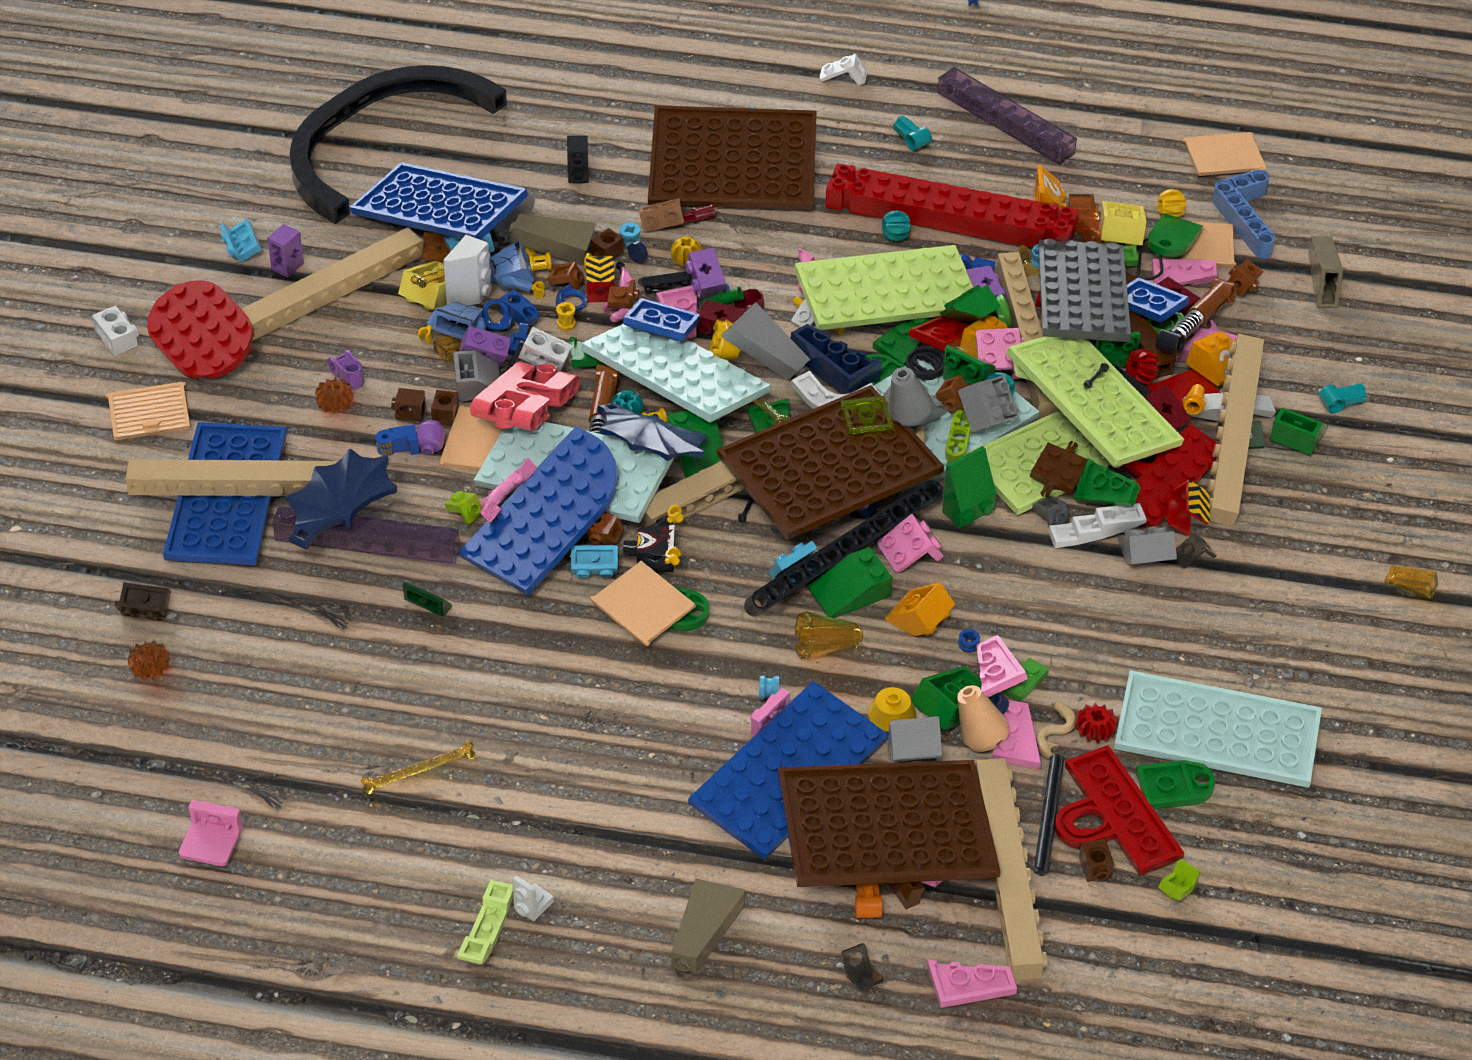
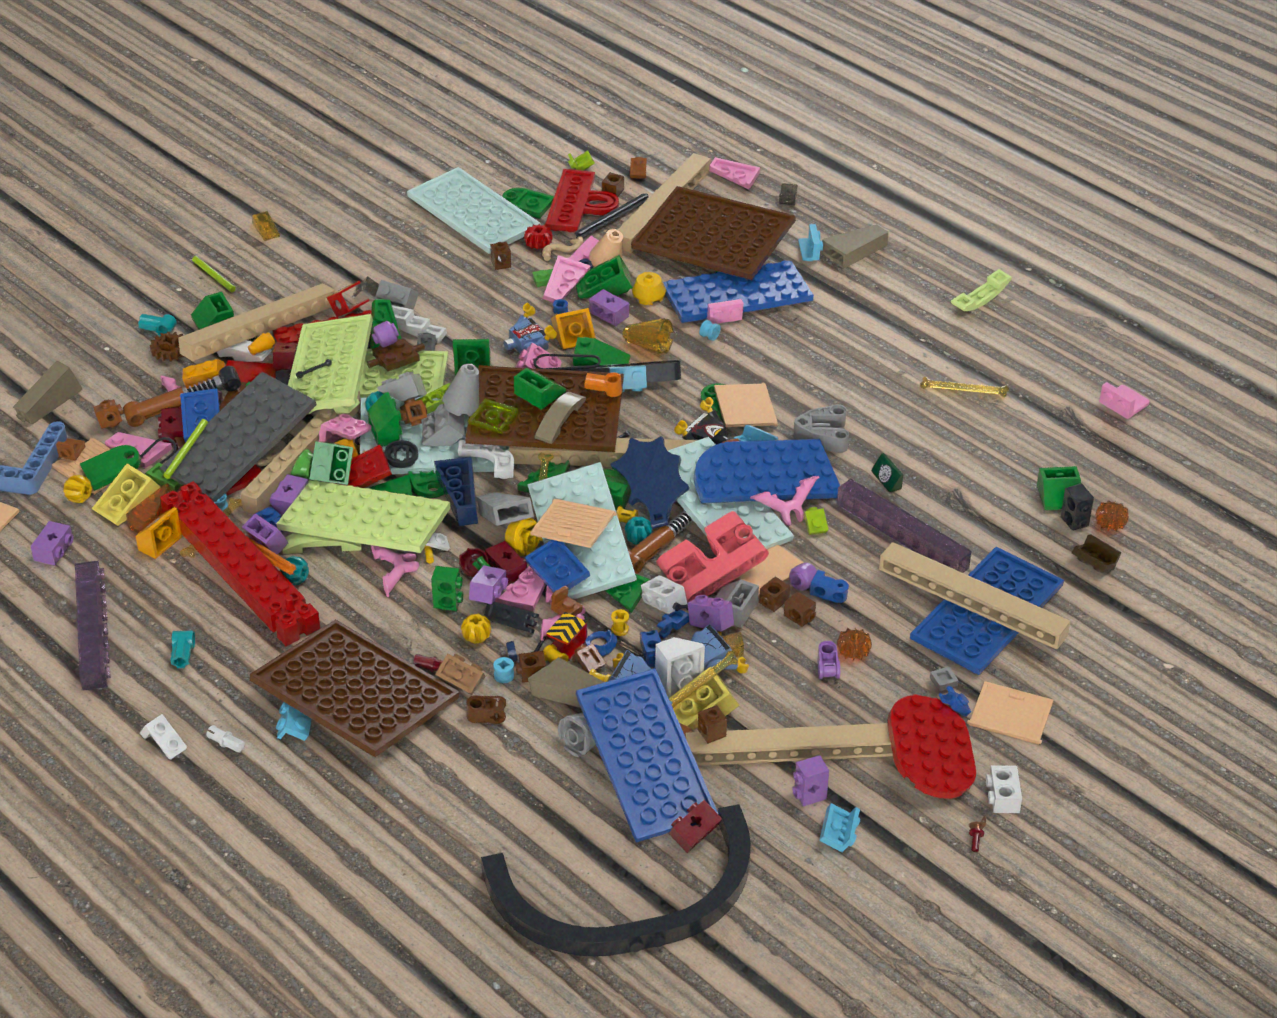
camera: 145 degrees left, 5 degrees down
dark blue animal [286,449,397,550] -> none
white bracket [512,876,554,921] -> none
black brick [567,135,589,183] -> none
light grey slope [887,716,942,763] -> none
none -> medium lavender brick [31,521,74,565]
none -> dark orange bracket [56,438,86,461]
none -> reddish brown gear [150,332,185,362]
none -> lime bar [163,419,208,479]
none -> lime bar [192,256,236,293]
none -> white axle [206,725,245,753]
none -> medium lavender brick [242,514,288,554]
none -> orange axle [247,536,296,575]
none -> medium lavender head [371,321,399,347]
none -> green brick [431,566,464,611]
none -> reddish brown piece [466,695,506,724]
none -> reddish brown brick [490,241,511,270]
none -> torso [503,303,557,353]
none -> green slope [514,368,566,410]
none -> light nougat piece [530,499,617,548]
none -> black piece [533,354,601,370]
none -> dark tan slope [535,392,586,444]
none -> orange piece [585,372,622,397]
none -> medium lavender brick [589,289,629,326]
none -> dark orange bracket [630,157,647,178]
none -> dark red brick [669,800,722,853]
none -> reddish brown brick [697,705,727,744]
none -> light grey connector [793,404,849,453]
none -> medium azure bracket [798,224,823,261]
none -> light grey plate [930,667,958,691]
none -> blue plate [938,686,971,717]
none -> dark red piece [969,816,987,852]
none -> green slope [1037,466,1081,510]
none -> black brick [1060,483,1094,531]

